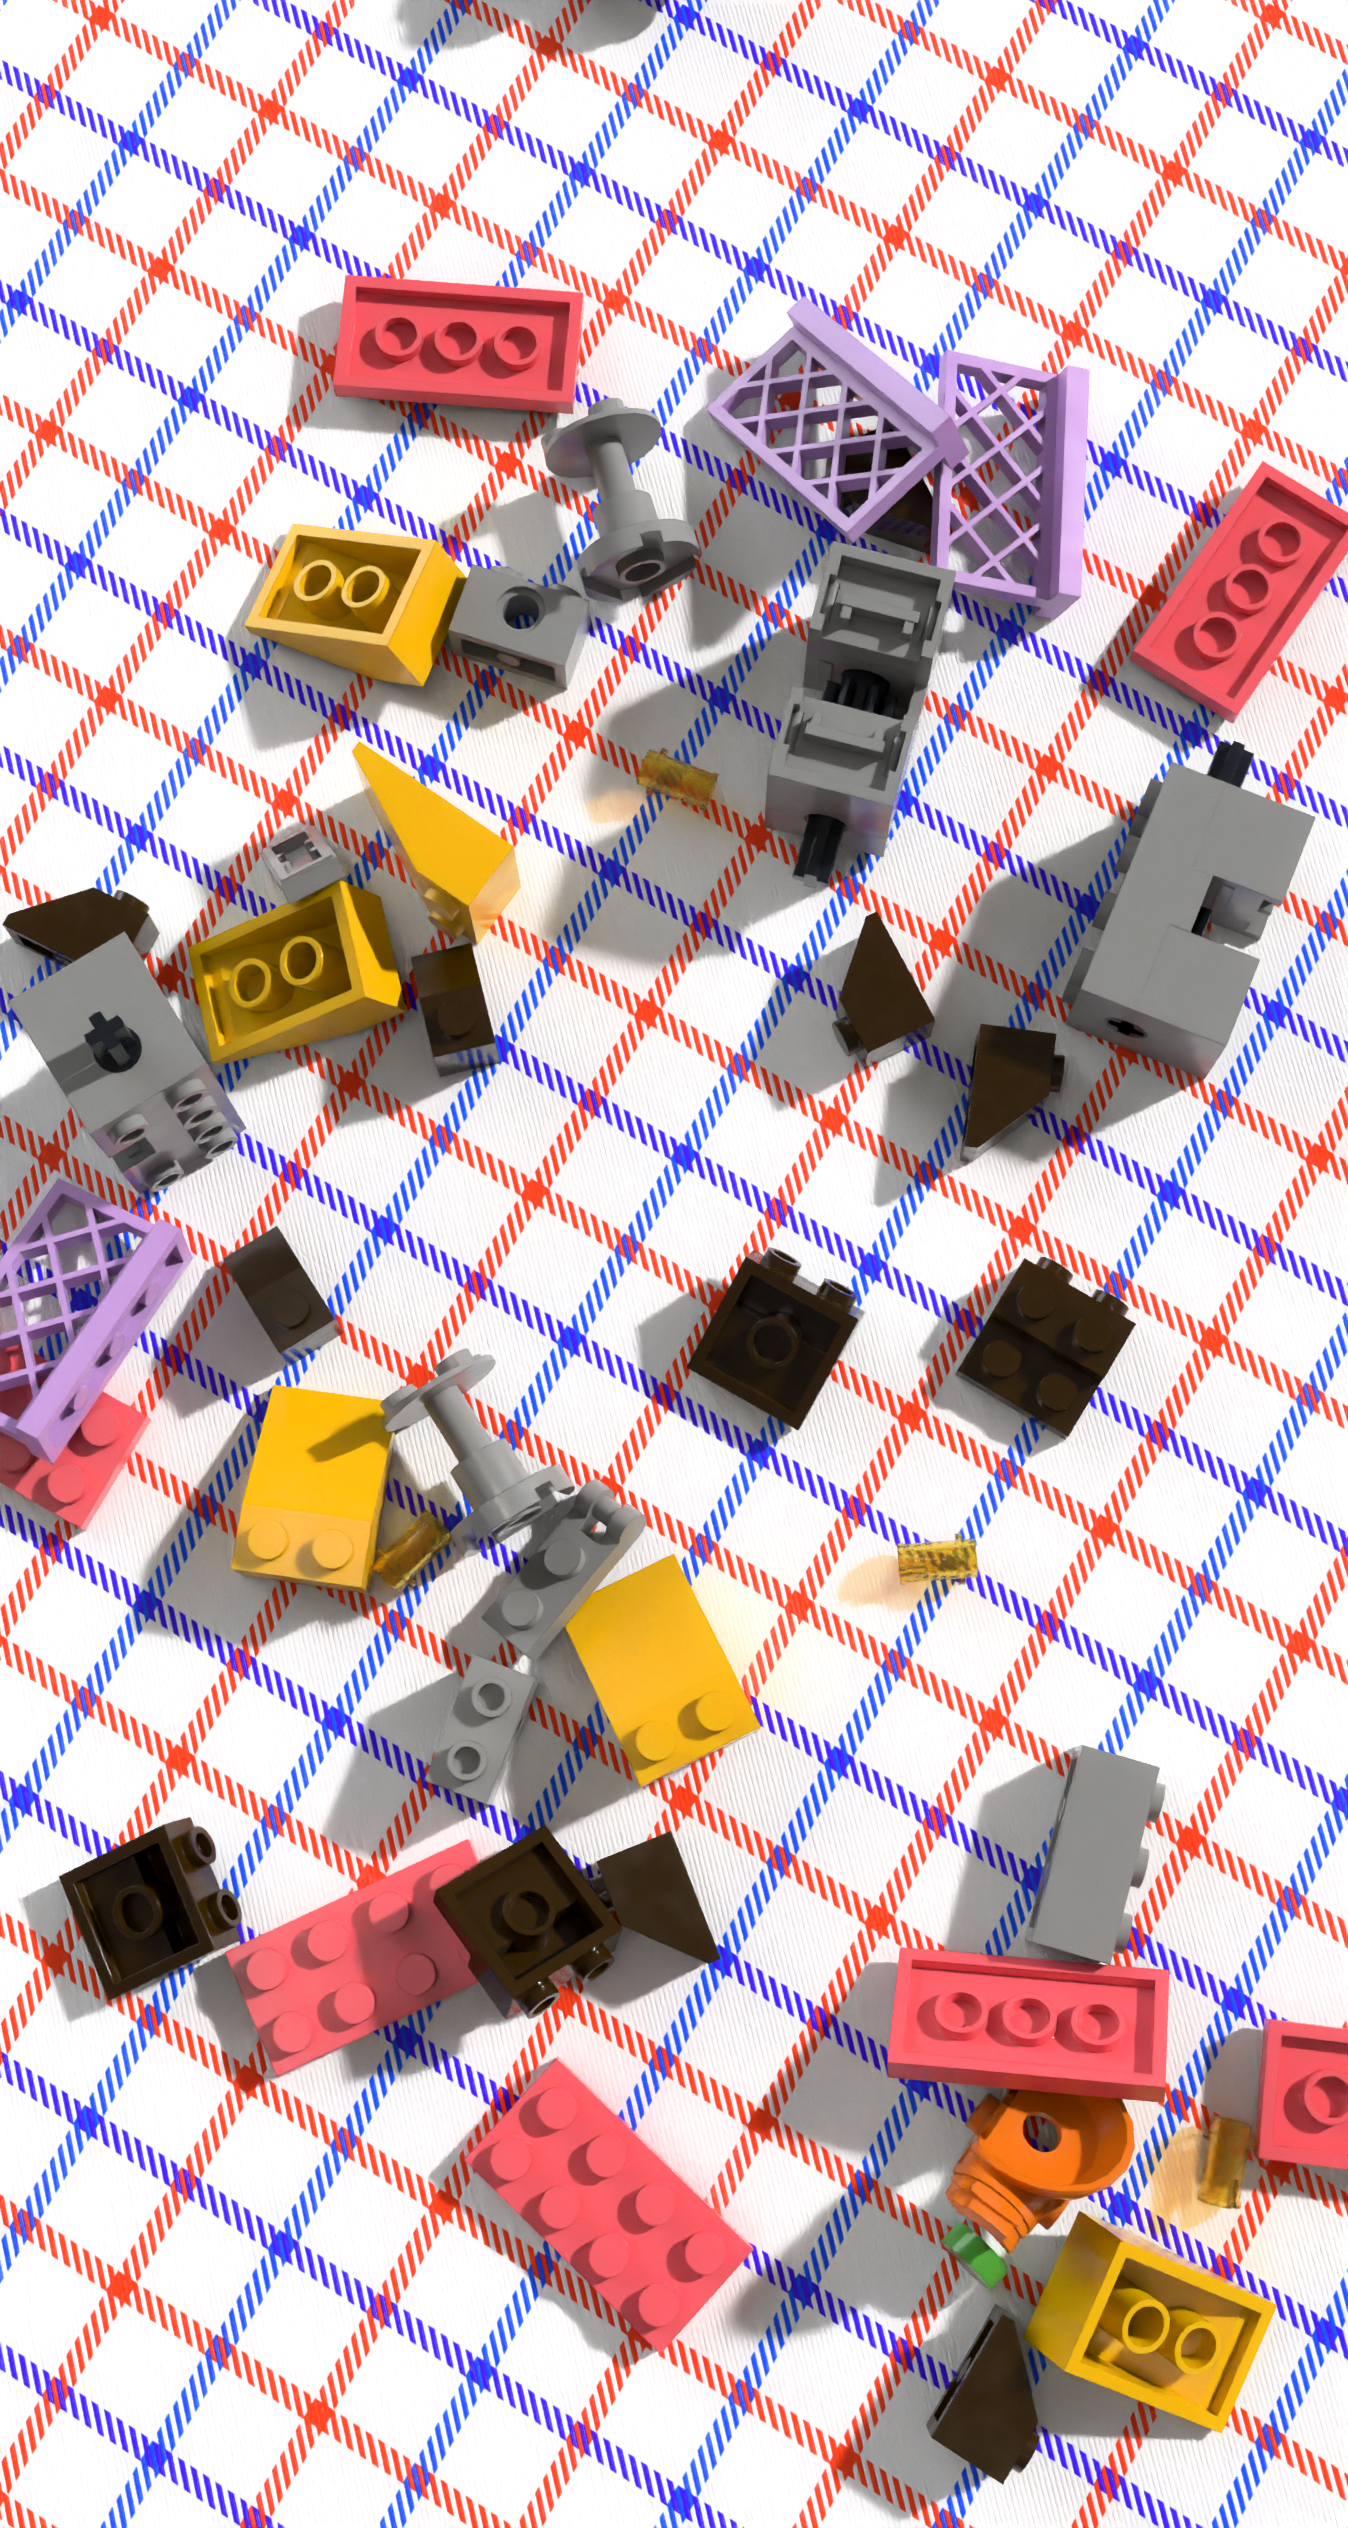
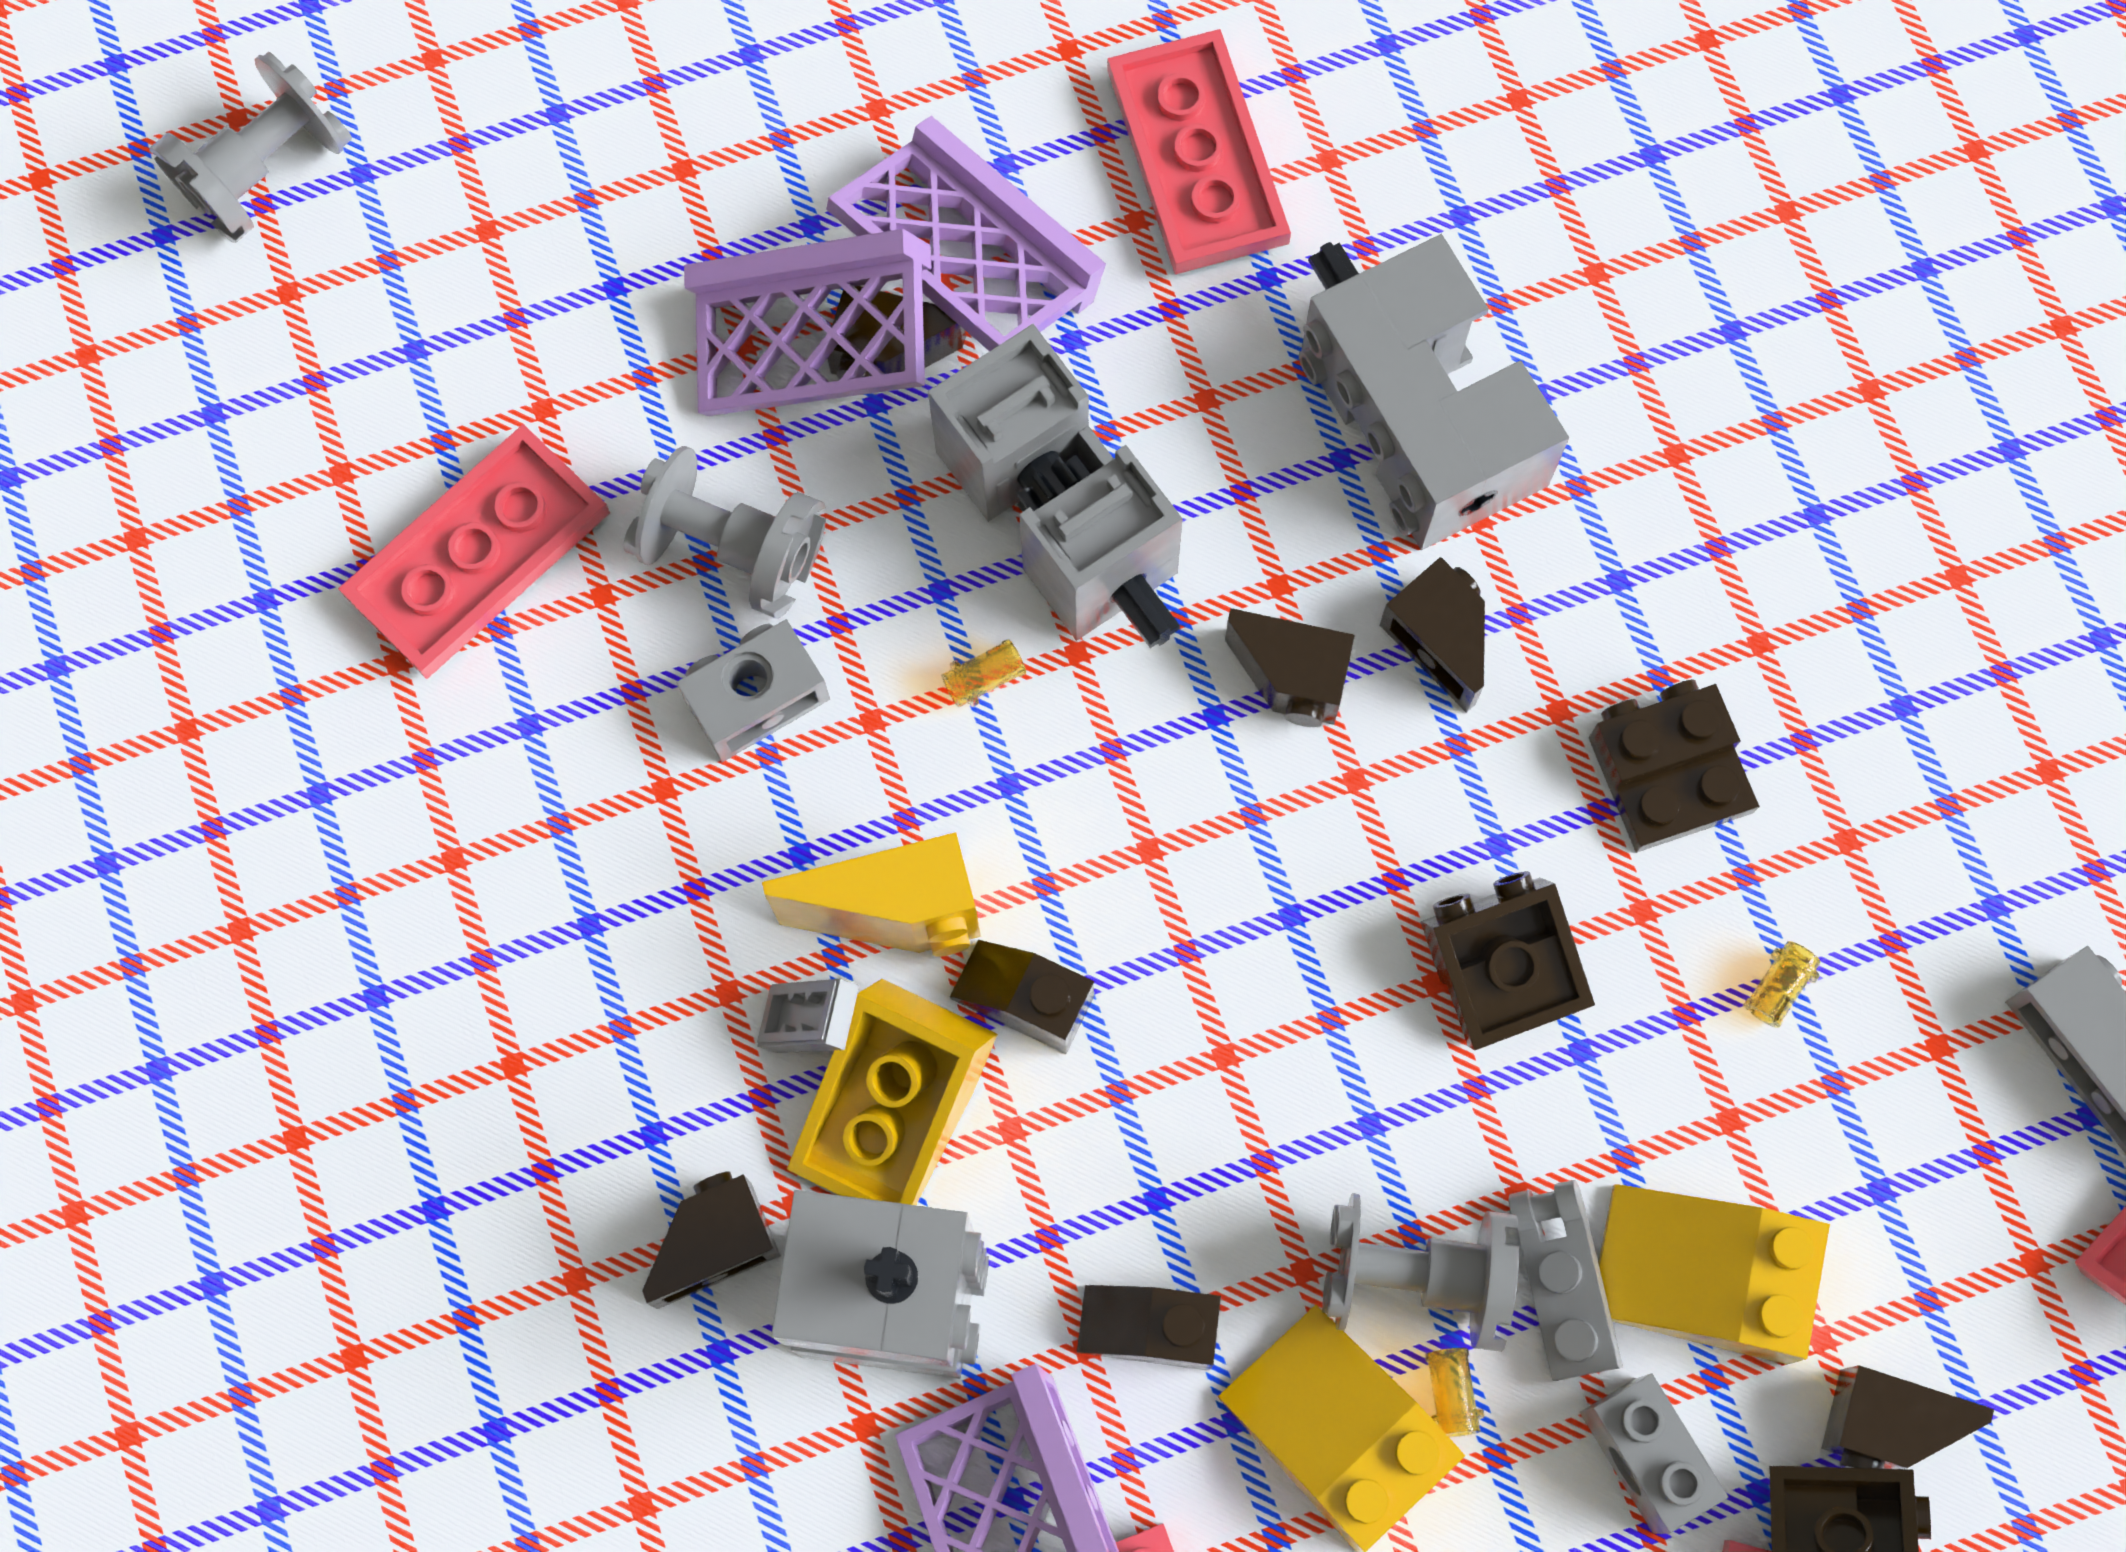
camera: 50 degrees left, 5 degrees down
yellow slope [244,524,467,687] -> none

